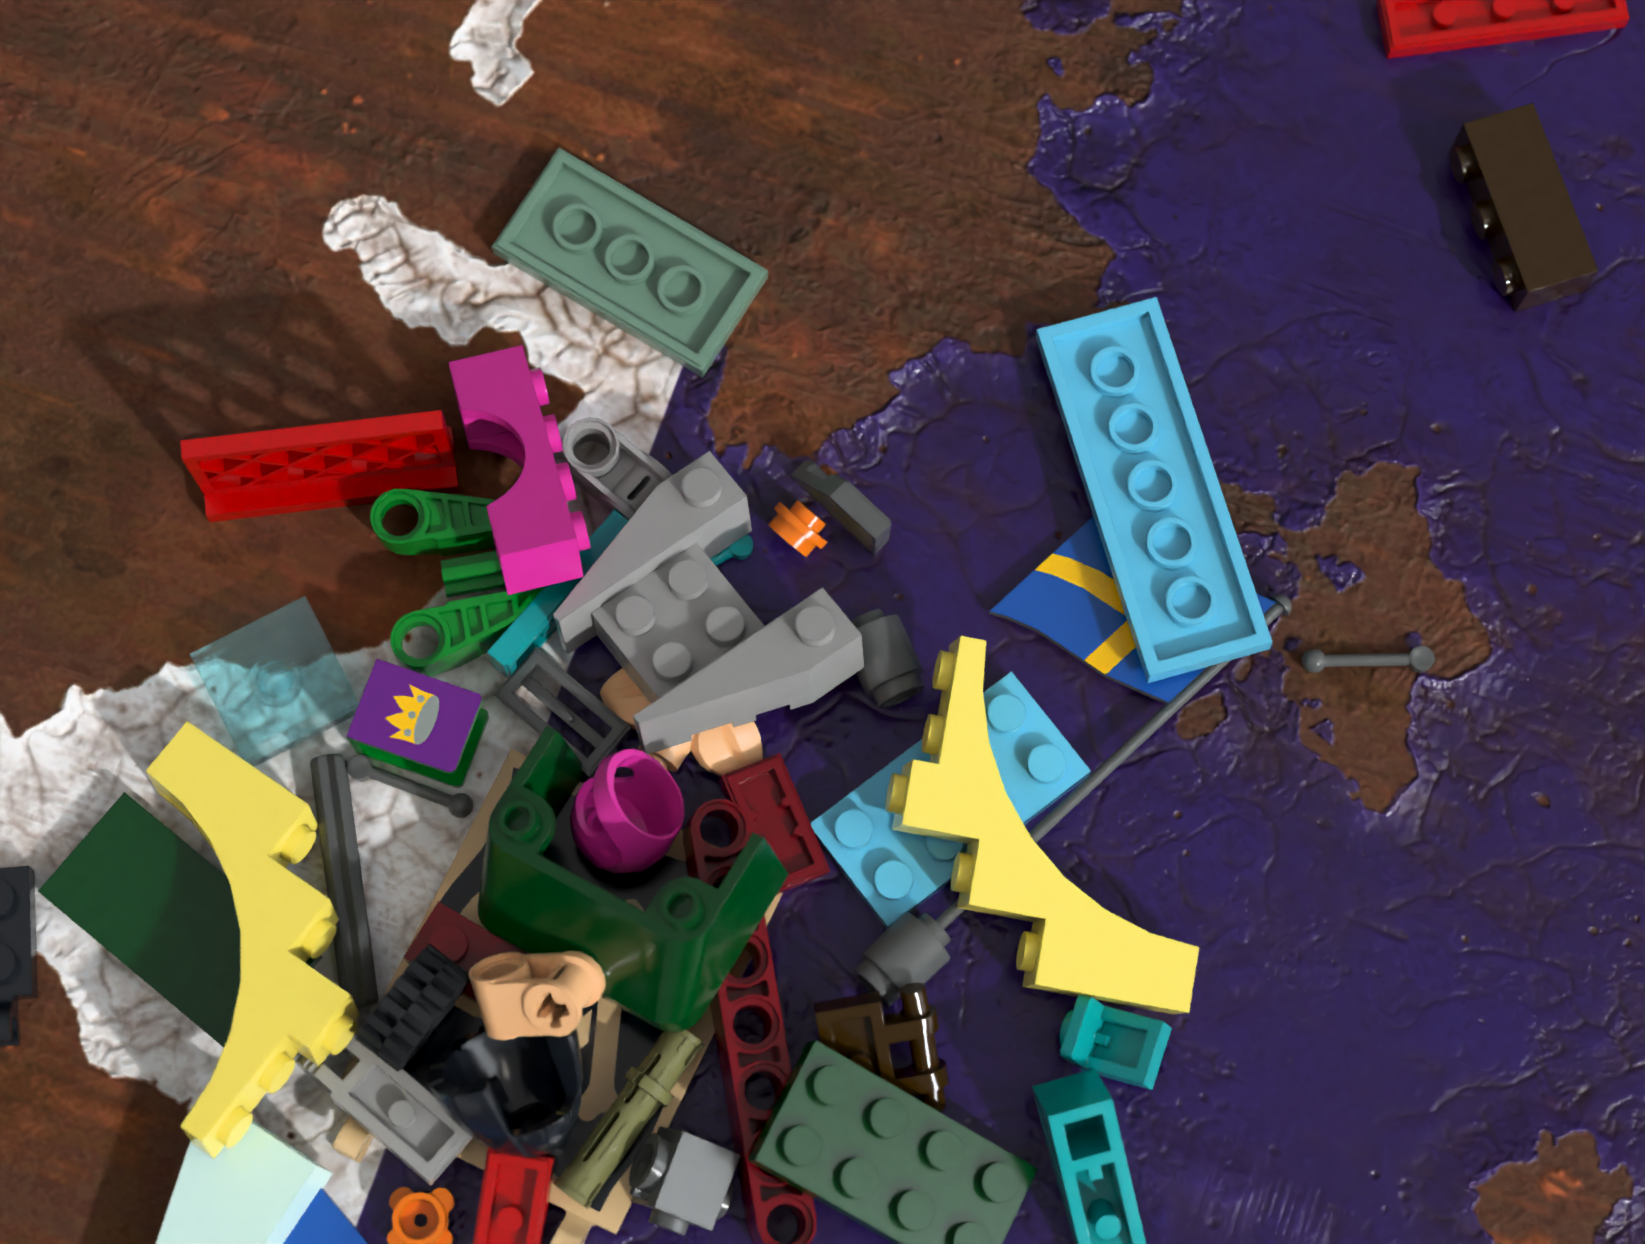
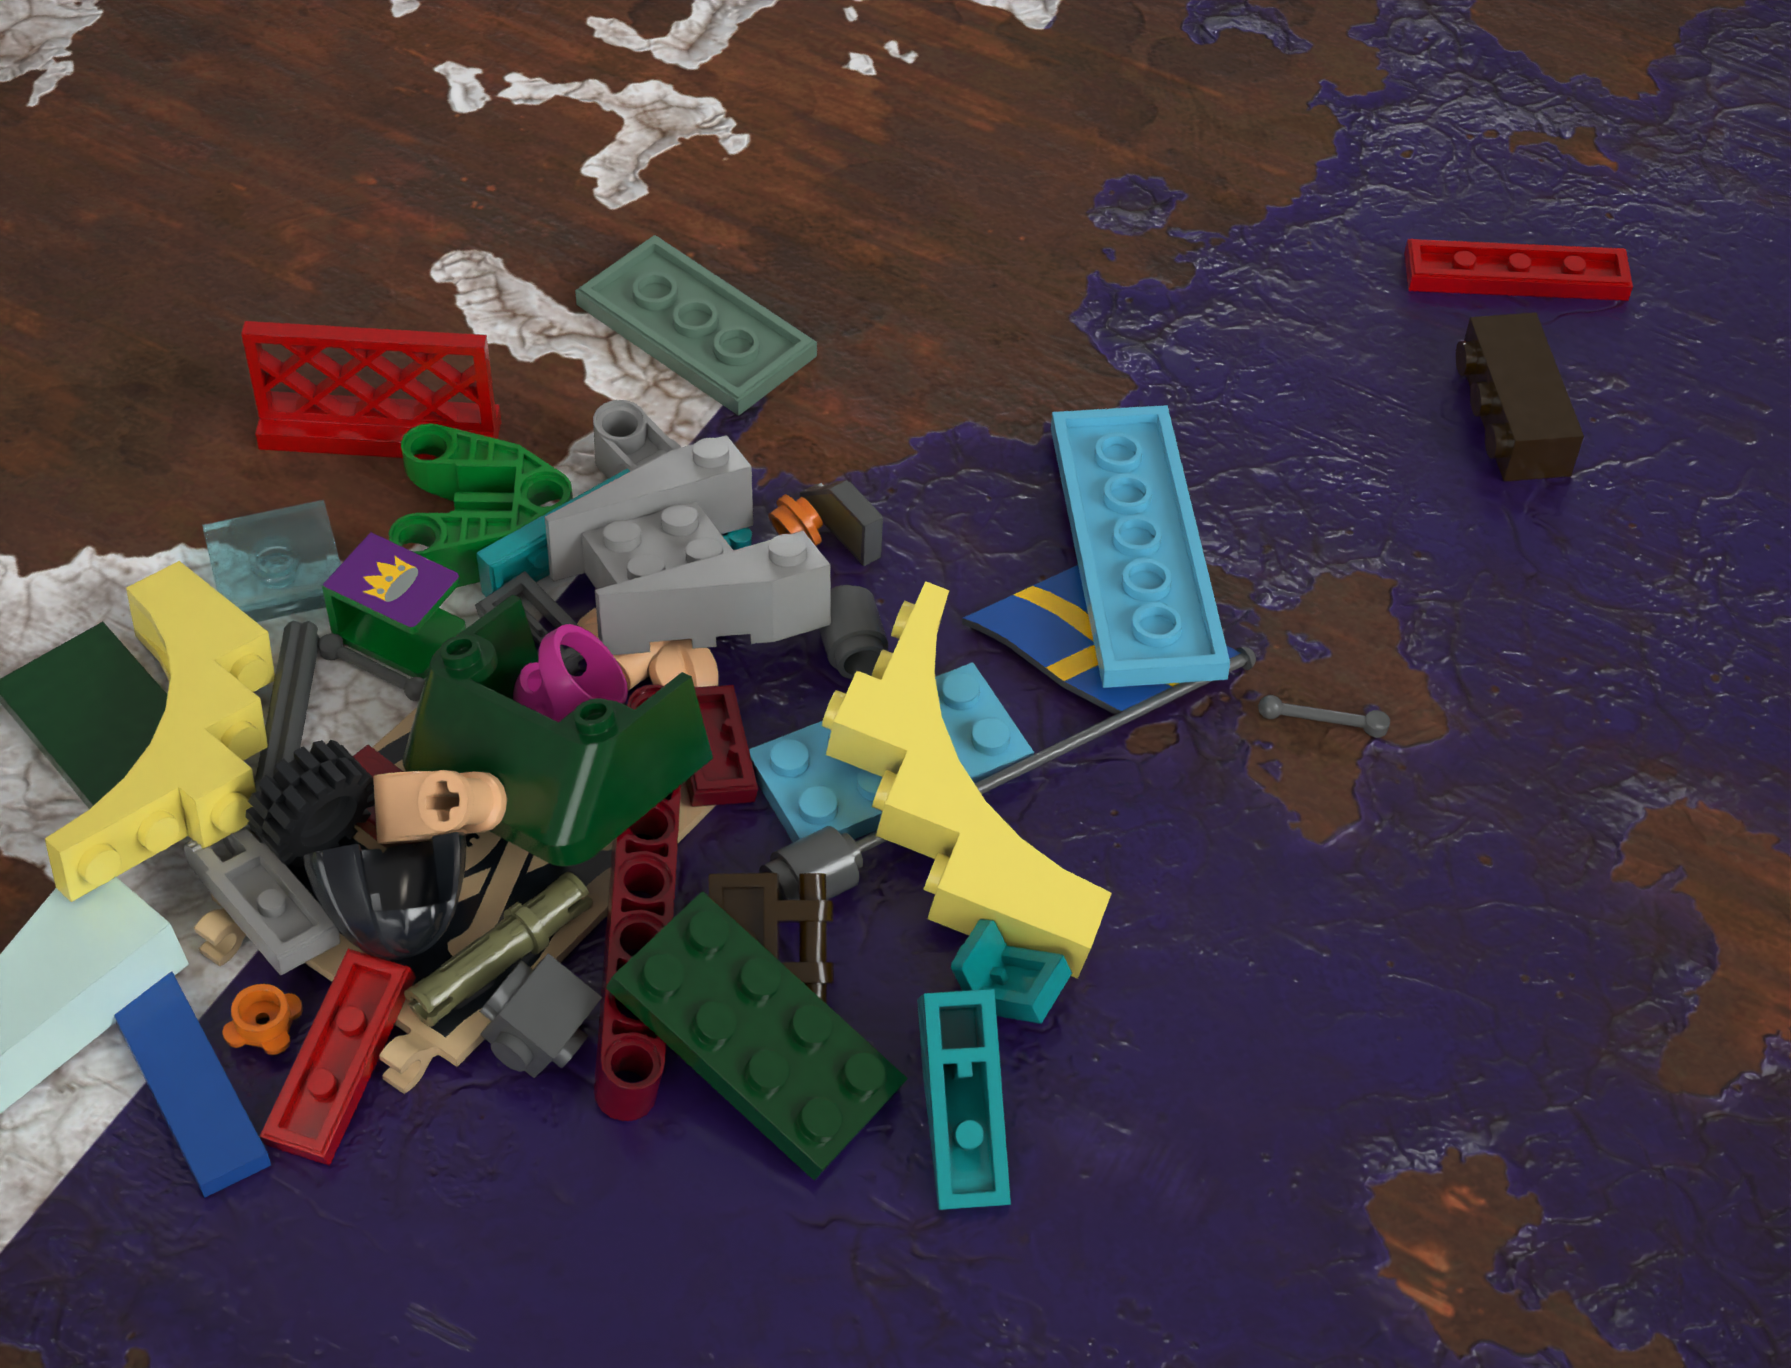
camera: 10 degrees right, 25 degrees down
dark pink arch [448,345,591,595] -> none

